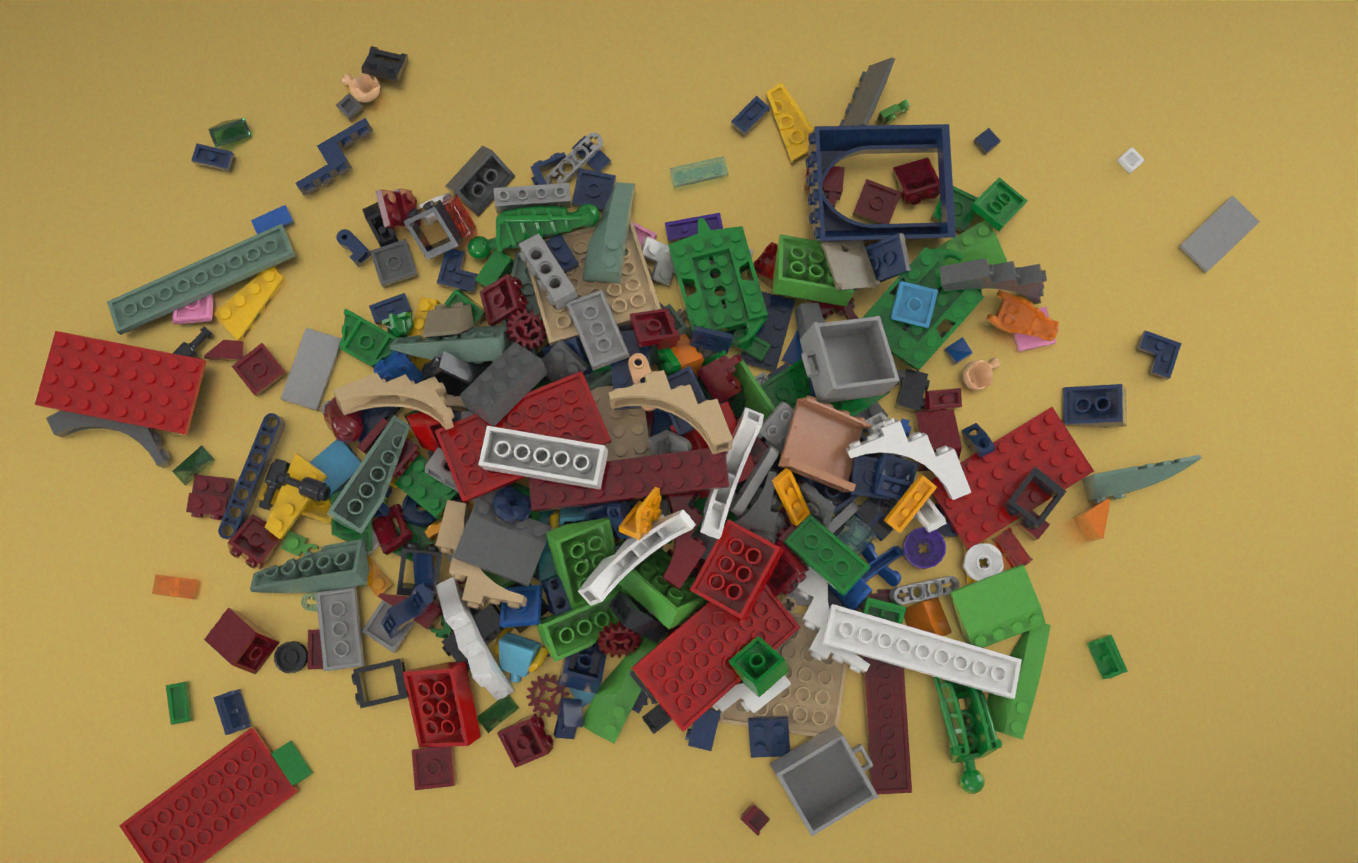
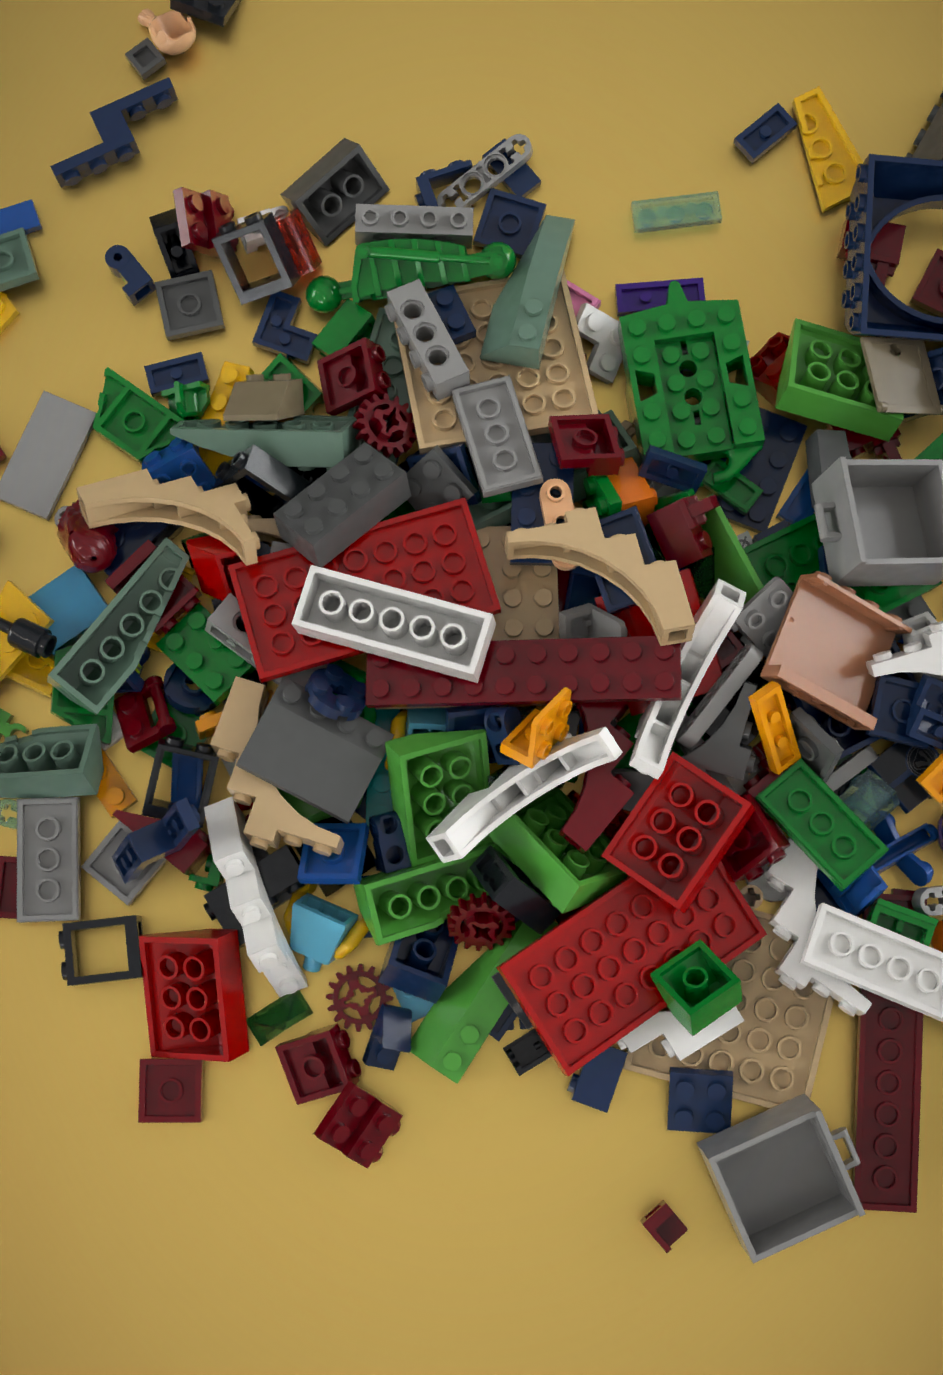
camera: 10 degrees right, 0 degrees up
none -> dark red plate [313,1081,403,1169]

